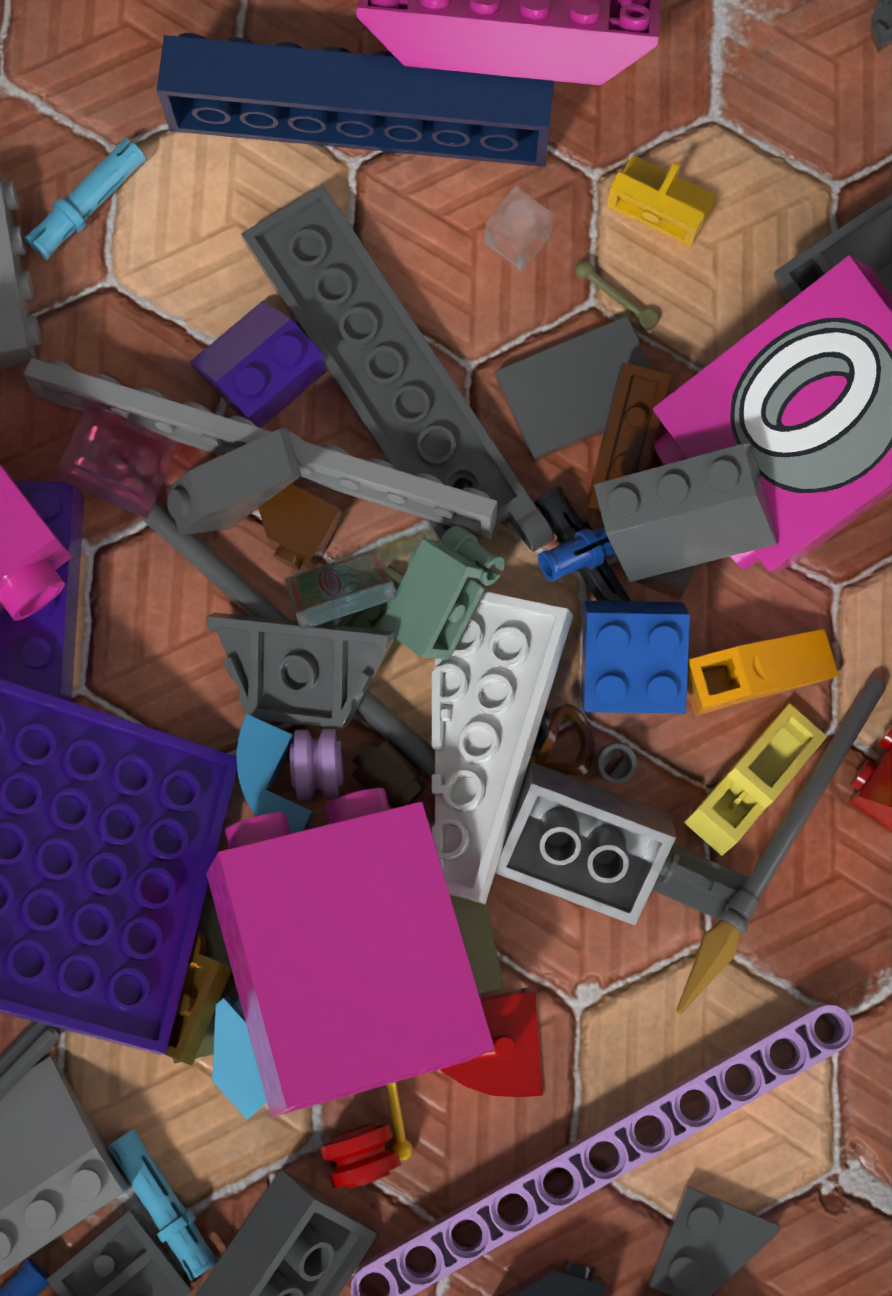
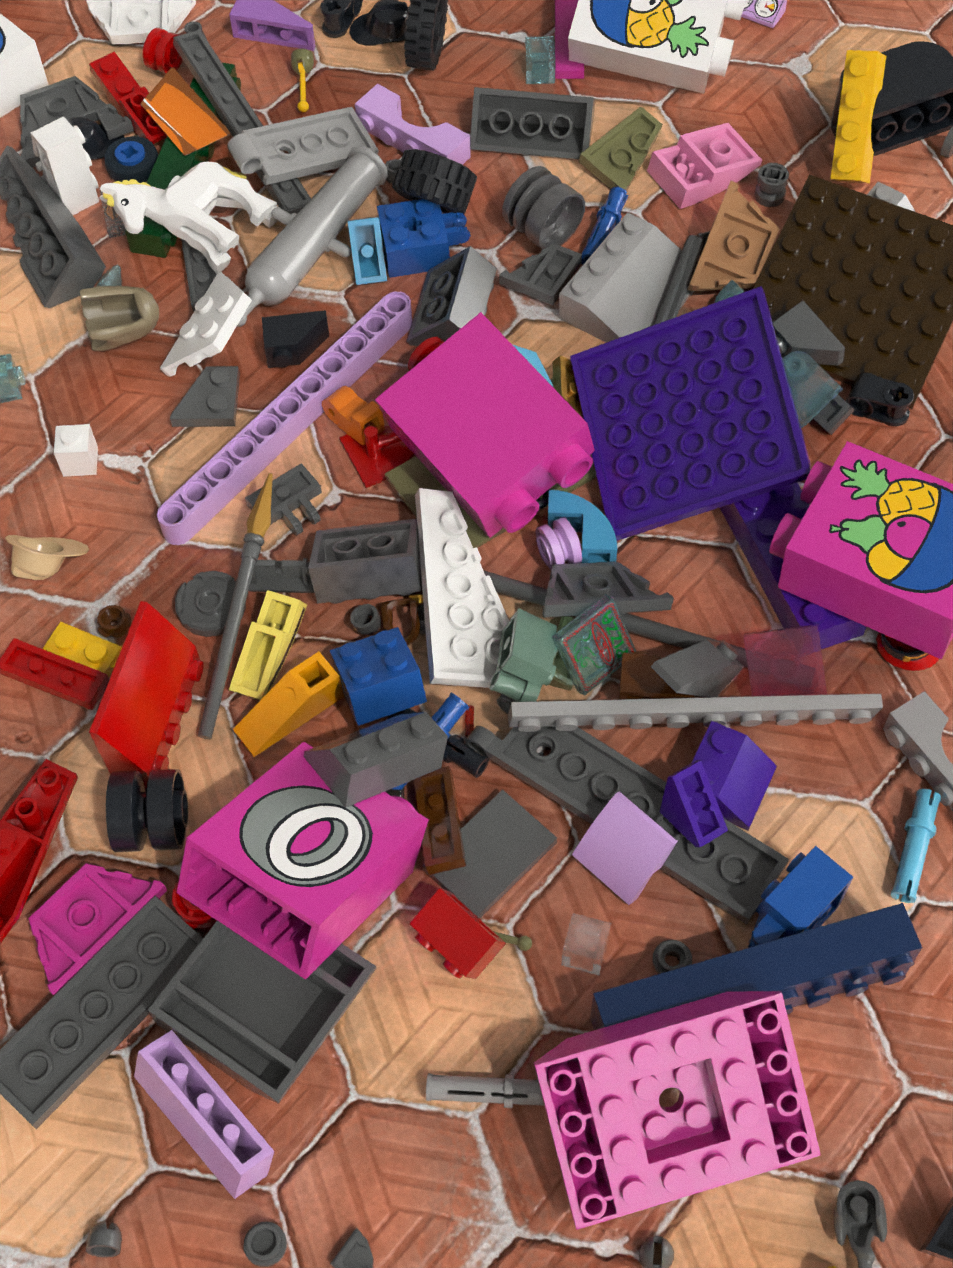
camera: 160 degrees right, 20 degrees down
medium azure pin [107,1129,219,1281] -> none
dark brown brick [352,740,427,809] -> none
yellow panel [606,156,716,247] -> none
none -> dark grey tile [175,571,246,637]
none -> dark grey hinge [245,463,322,536]
none -> orange leg [322,386,385,446]
none -> red brick [409,888,506,979]
none -> light grey pin [426,1073,544,1108]
none -> clear red piece [465,705,474,738]
none -> lavender slope [572,791,678,905]
none -> dark grey plate [652,940,692,974]
none -> dark purple slope [659,760,728,847]
none -> blue hinge [748,846,853,948]

